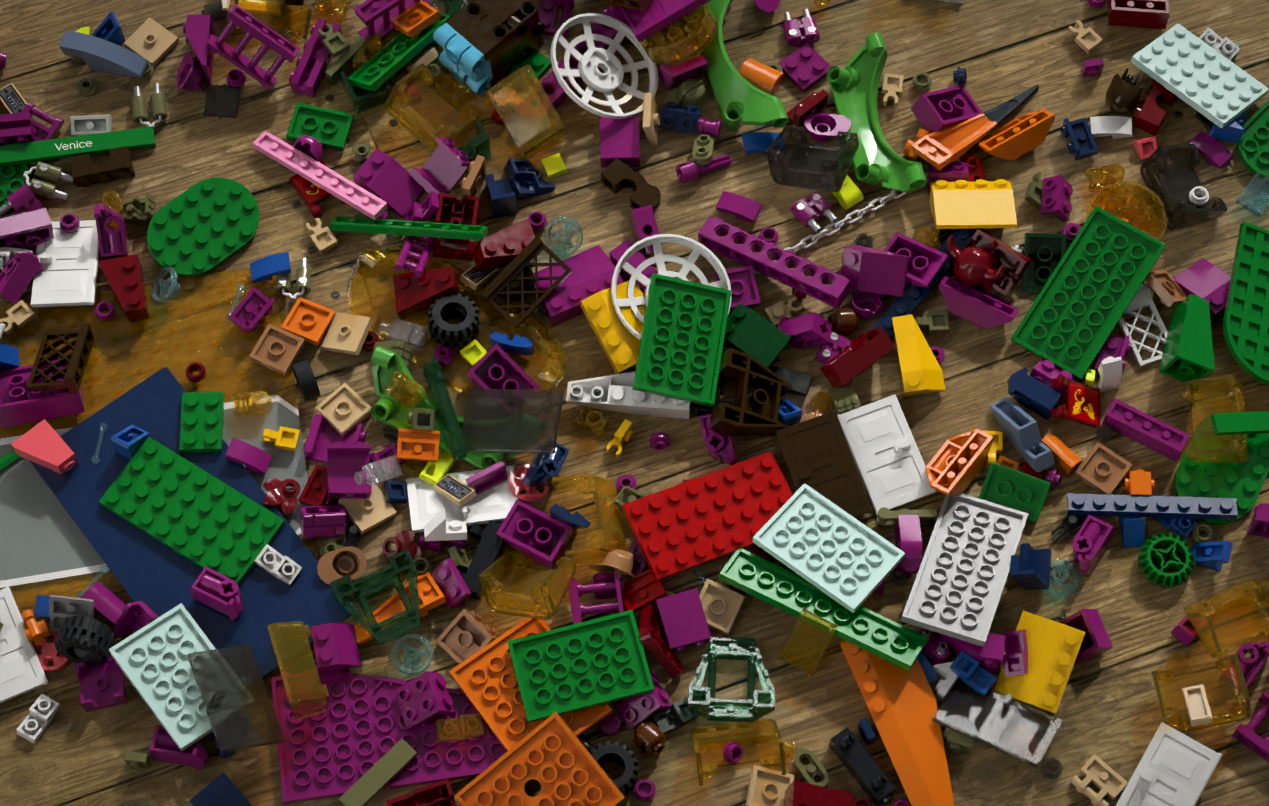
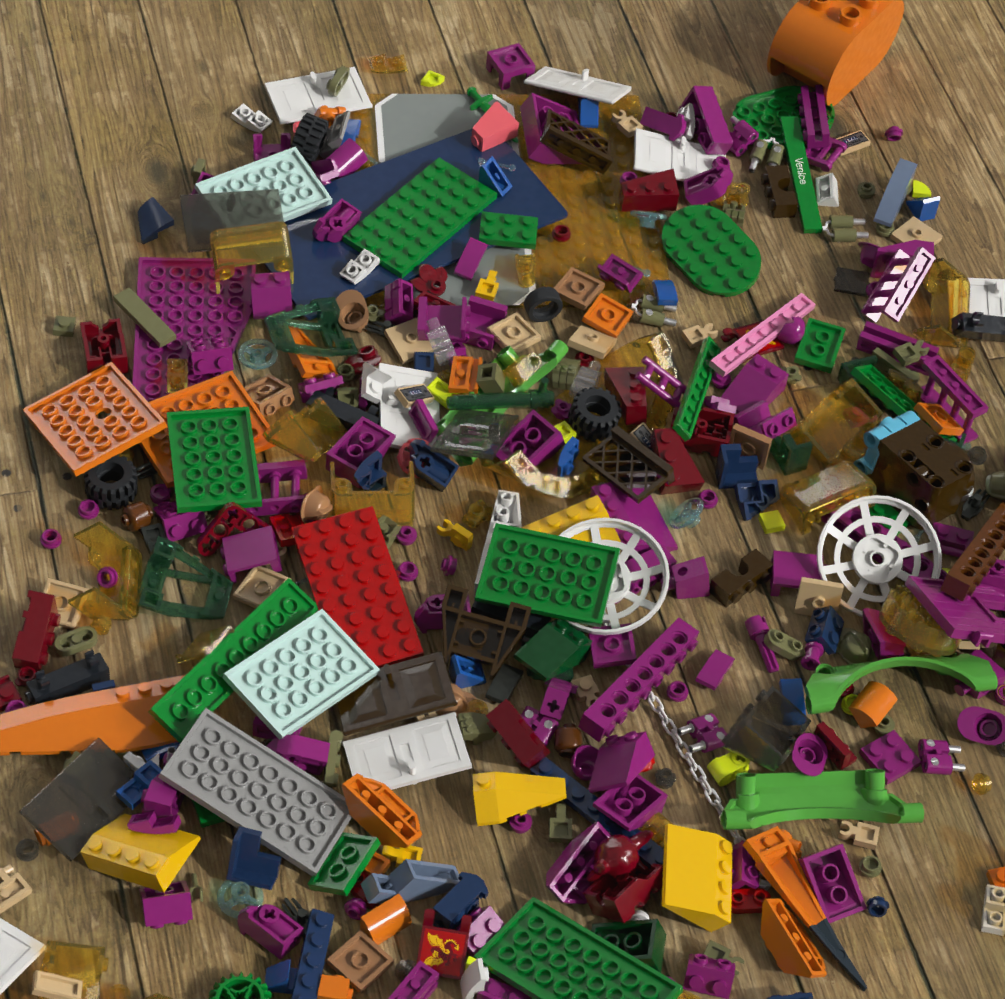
camera: 90 degrees right, 15 degrees down
none -> magenta plate [397,561,418,582]

